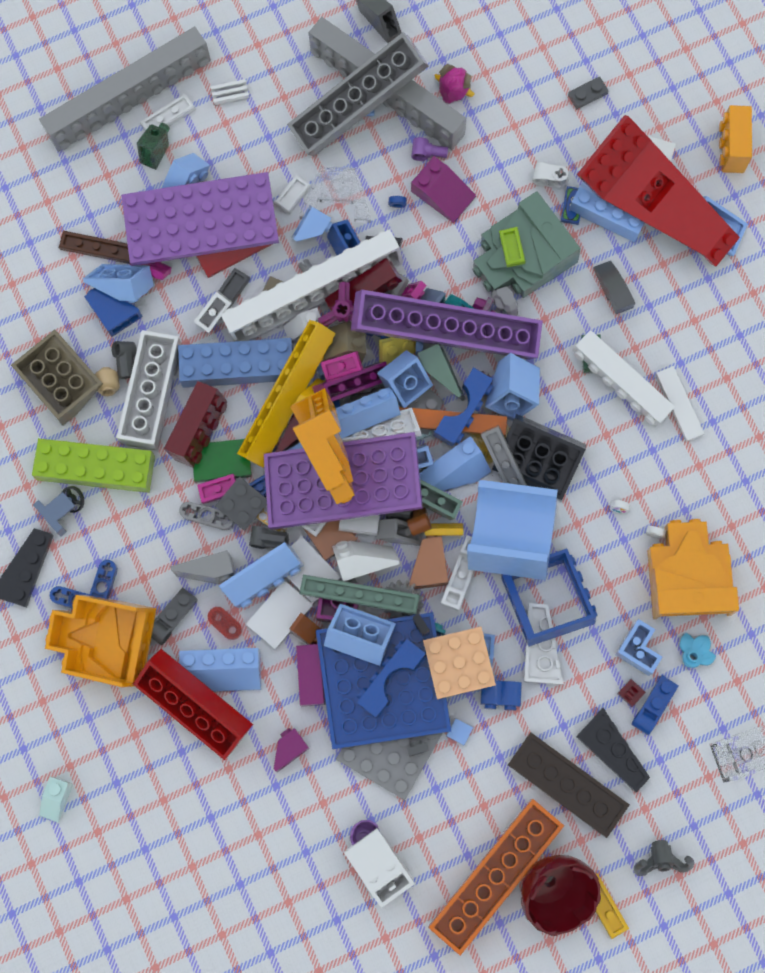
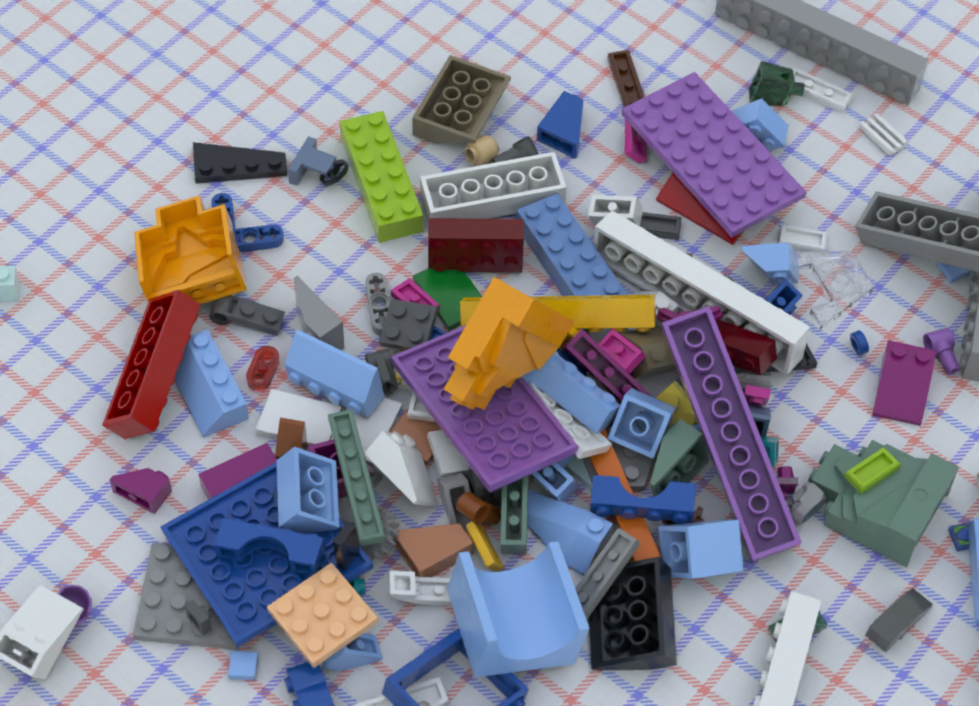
camera: 60 degrees right, 20 degrees down
light blue slope [83,264,154,303] -> none

